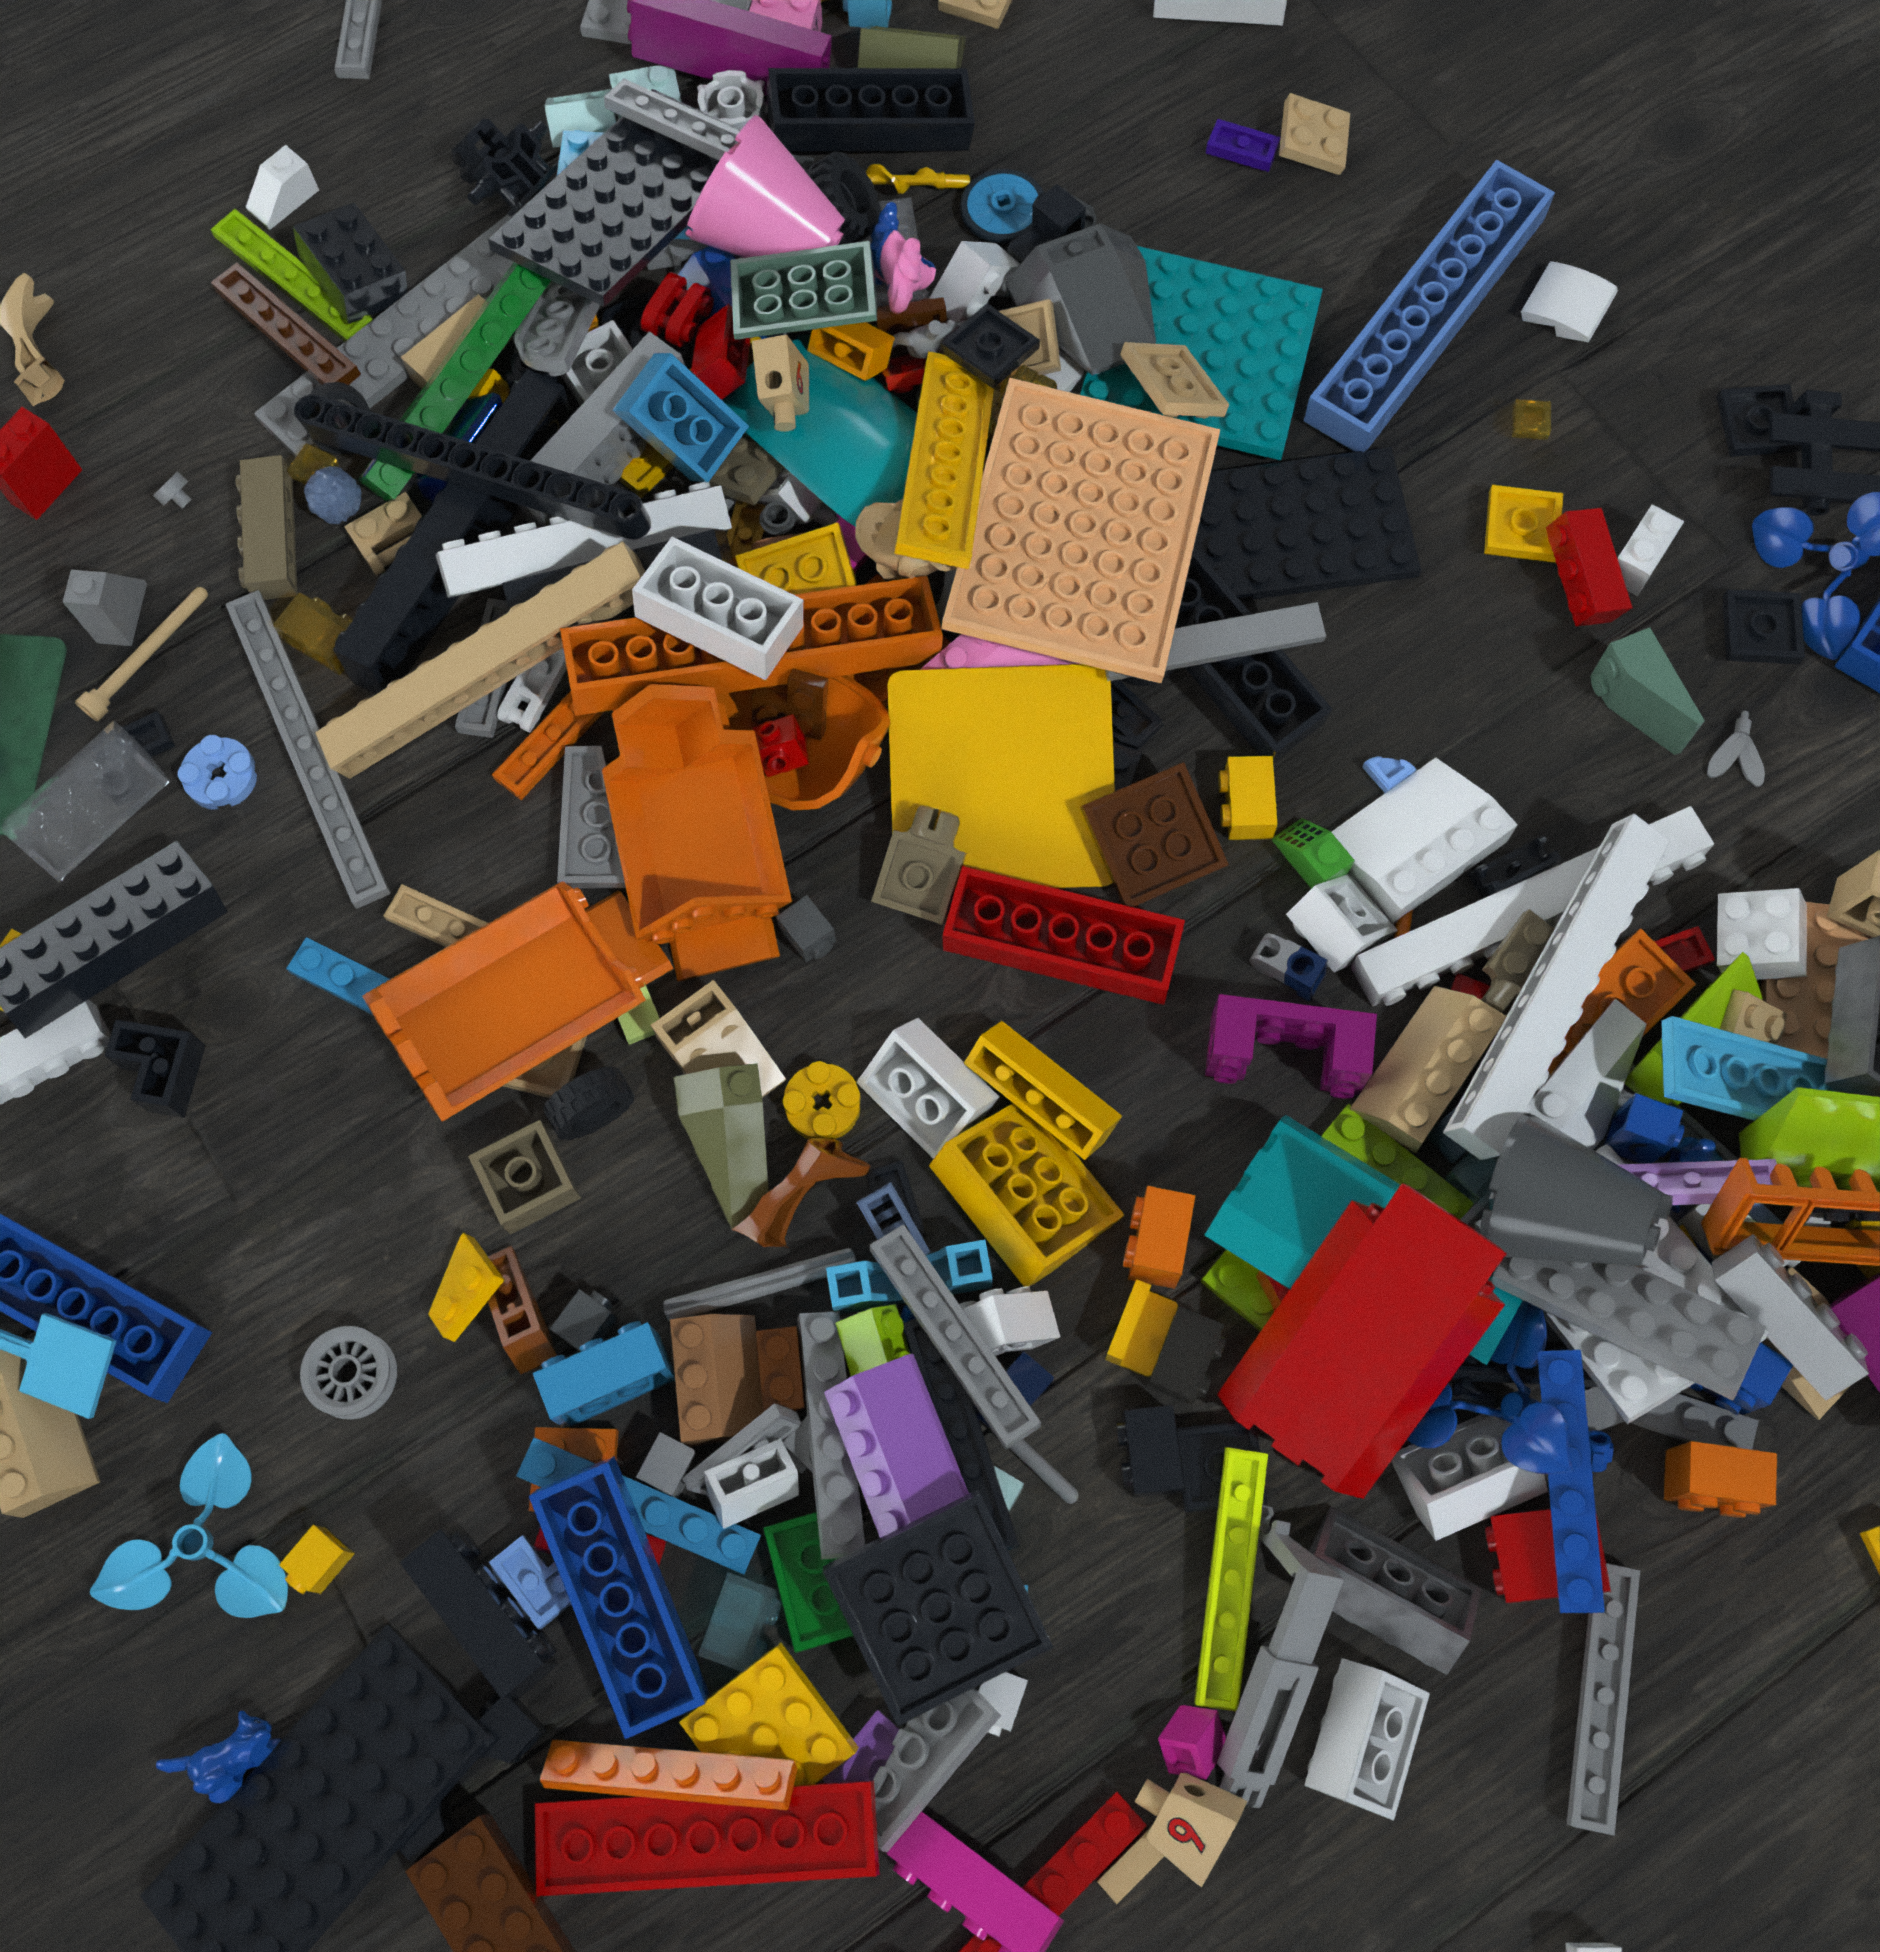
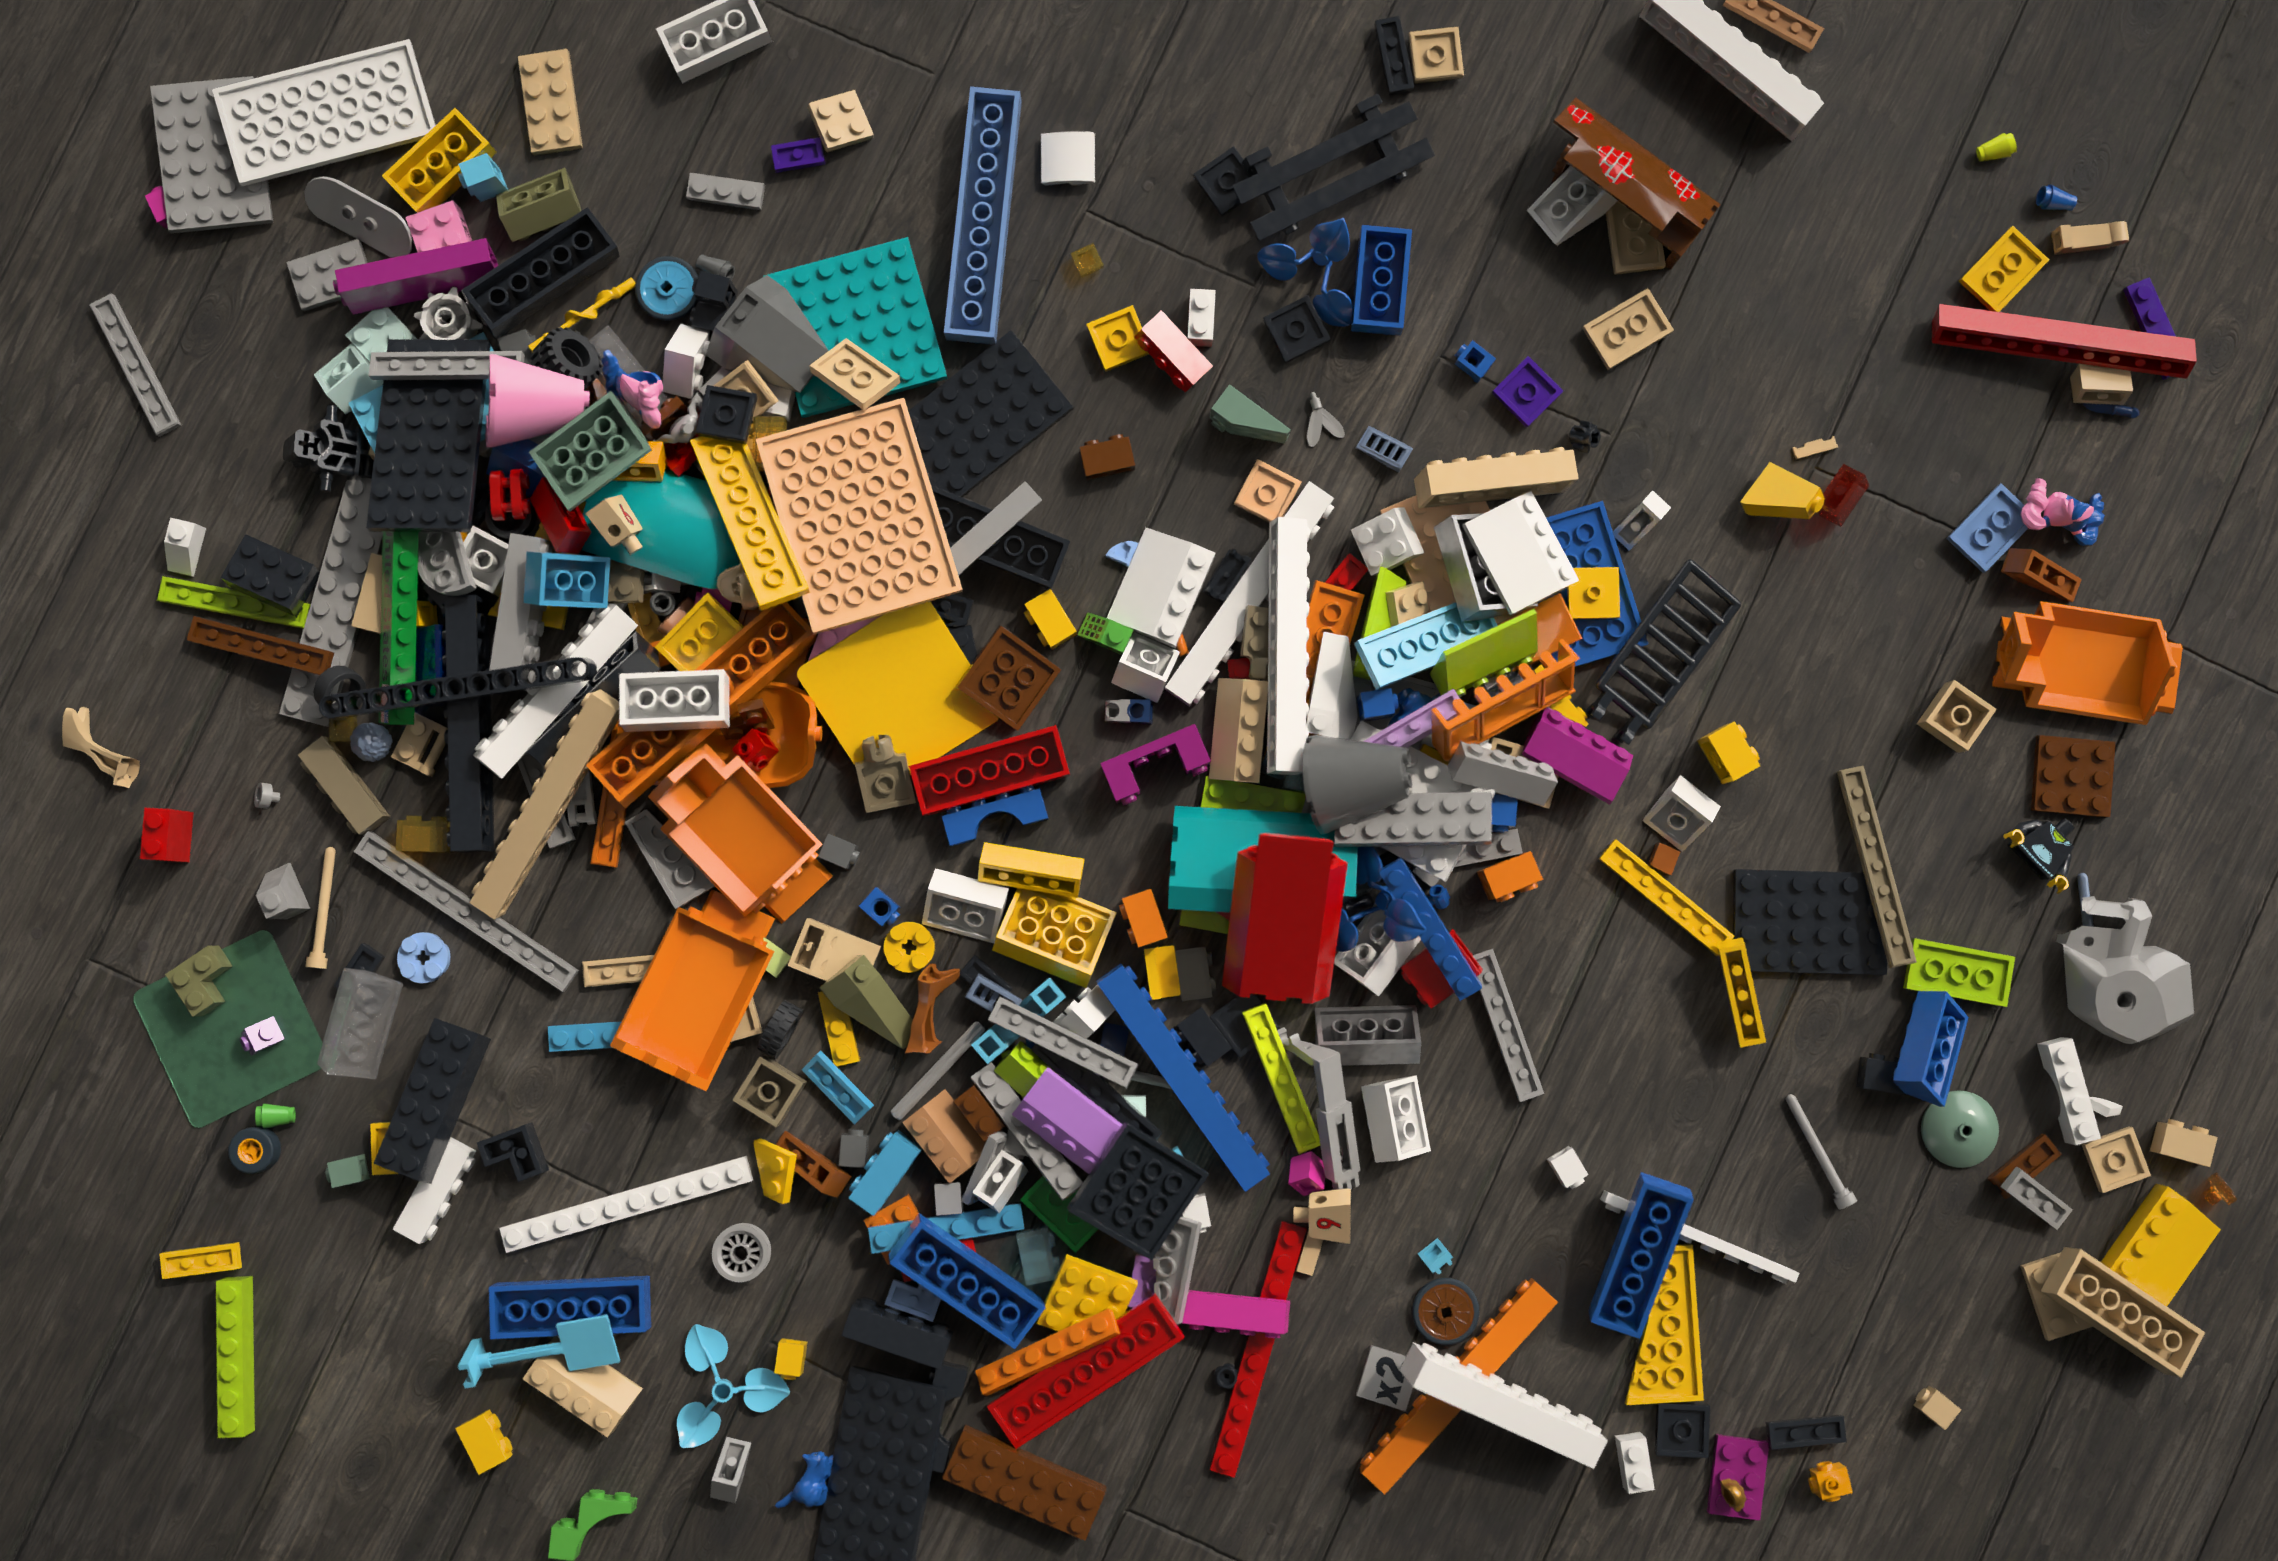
camera: 30 degrees left, 15 degrees up
none -> white plate [499,1156,753,1253]
none -> light grey plate [686,173,765,210]
none -> light grey slope [710,1437,751,1503]
none -> dark azure plate [802,1051,874,1124]
none -> yellow plate [818,992,860,1067]
none -> blue brick [859,887,901,926]
none -> blue arch [942,786,1049,846]
none -> reddish brown brick [1080,434,1135,481]
none -> blue brick [1096,964,1270,1192]
none -> light nougat tile [1234,459,1302,522]
none -> sand blue slope [1356,426,1413,473]

